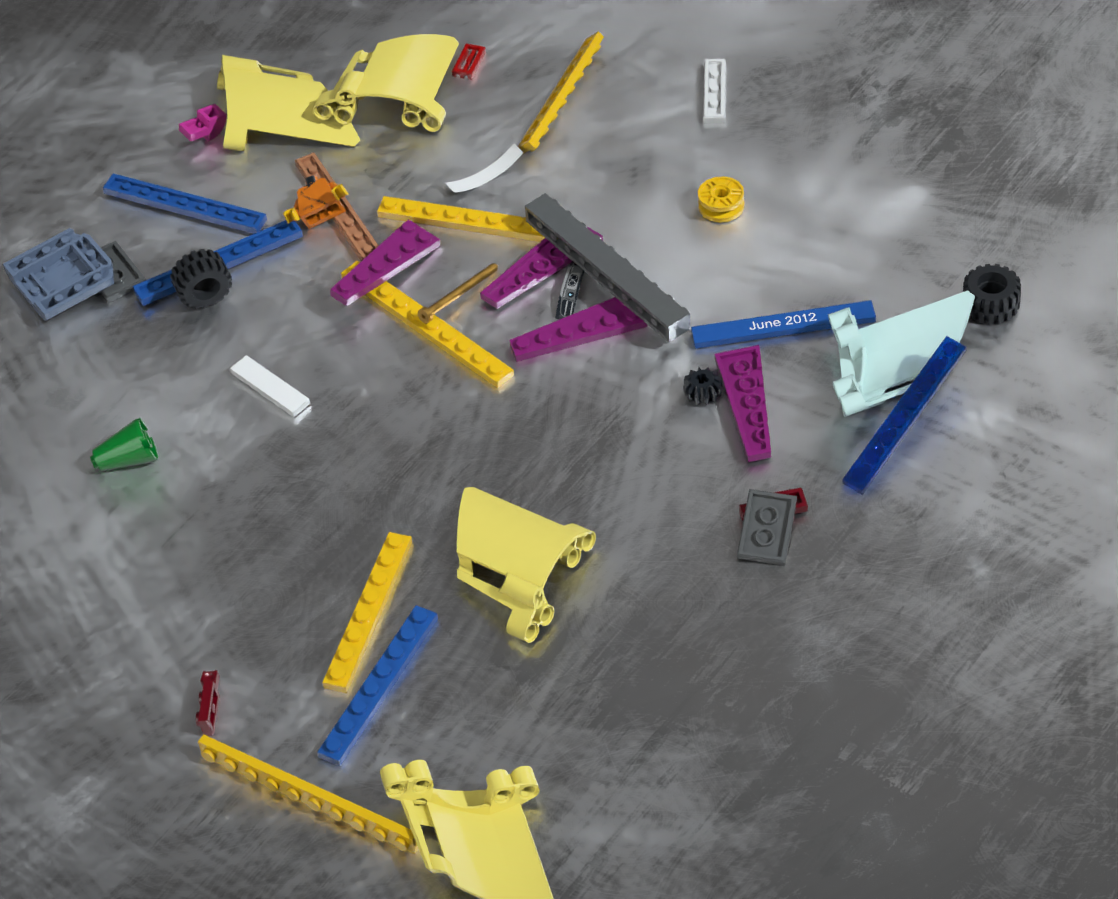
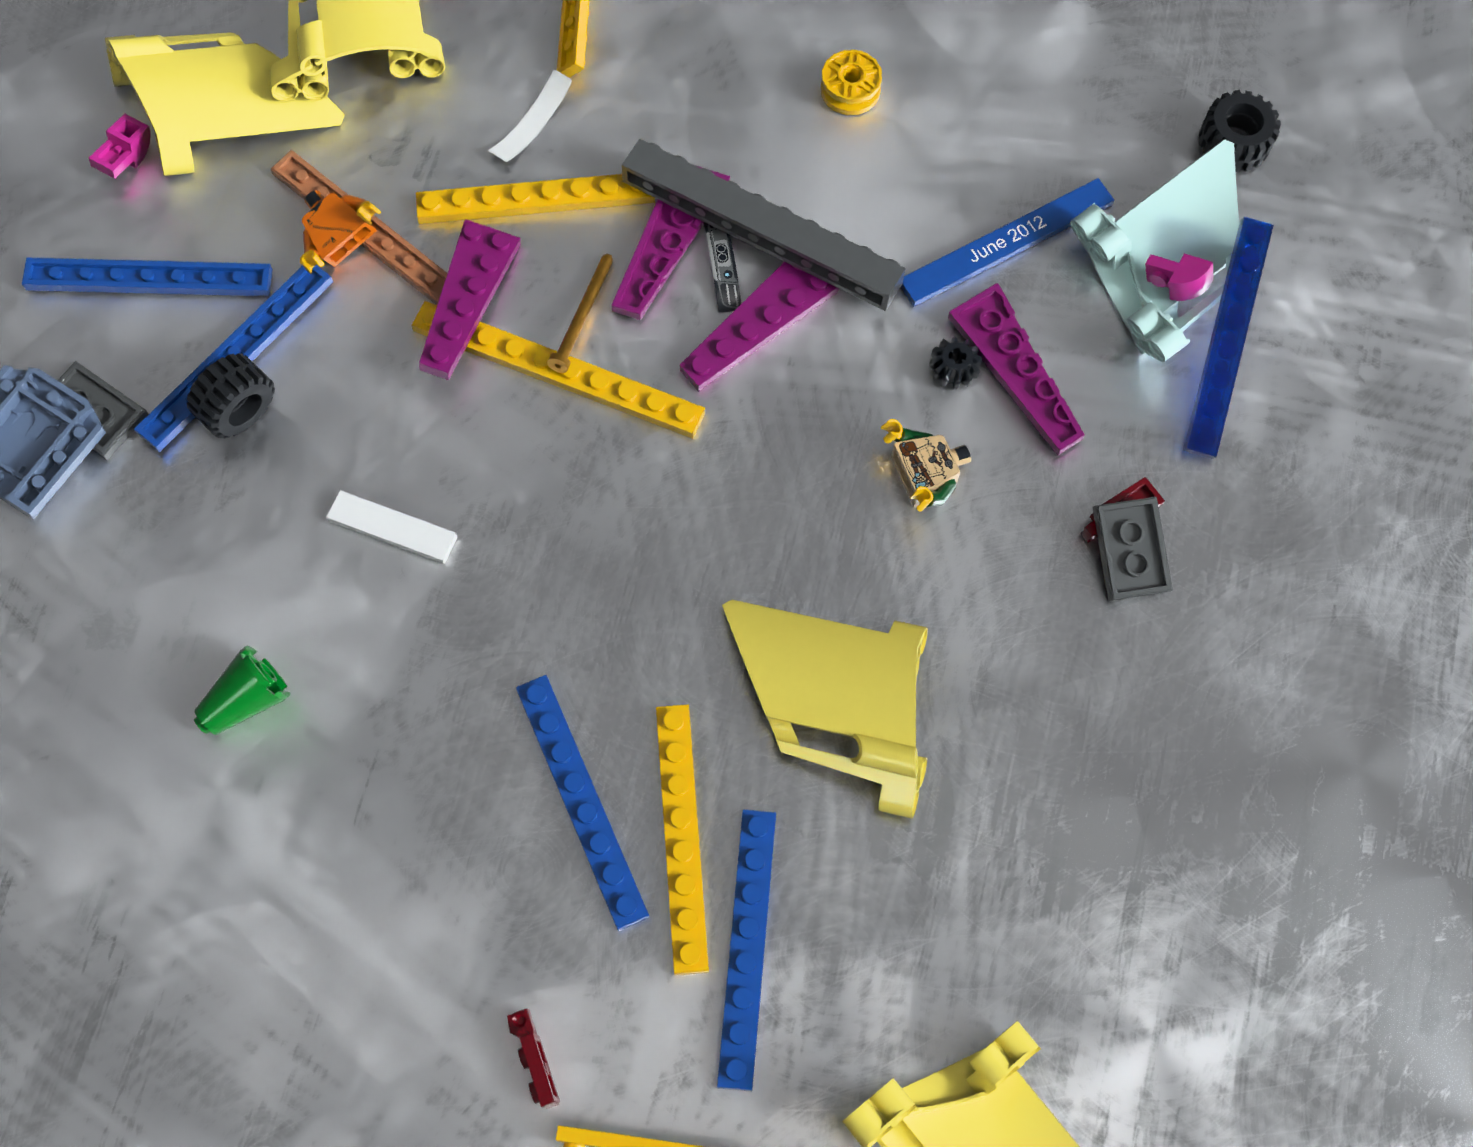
camera: 30 degrees left, 20 degrees up
none -> blue plate [516,675,650,931]
none -> torso [880,419,971,512]
none -> dark pink brick [1145,253,1214,301]

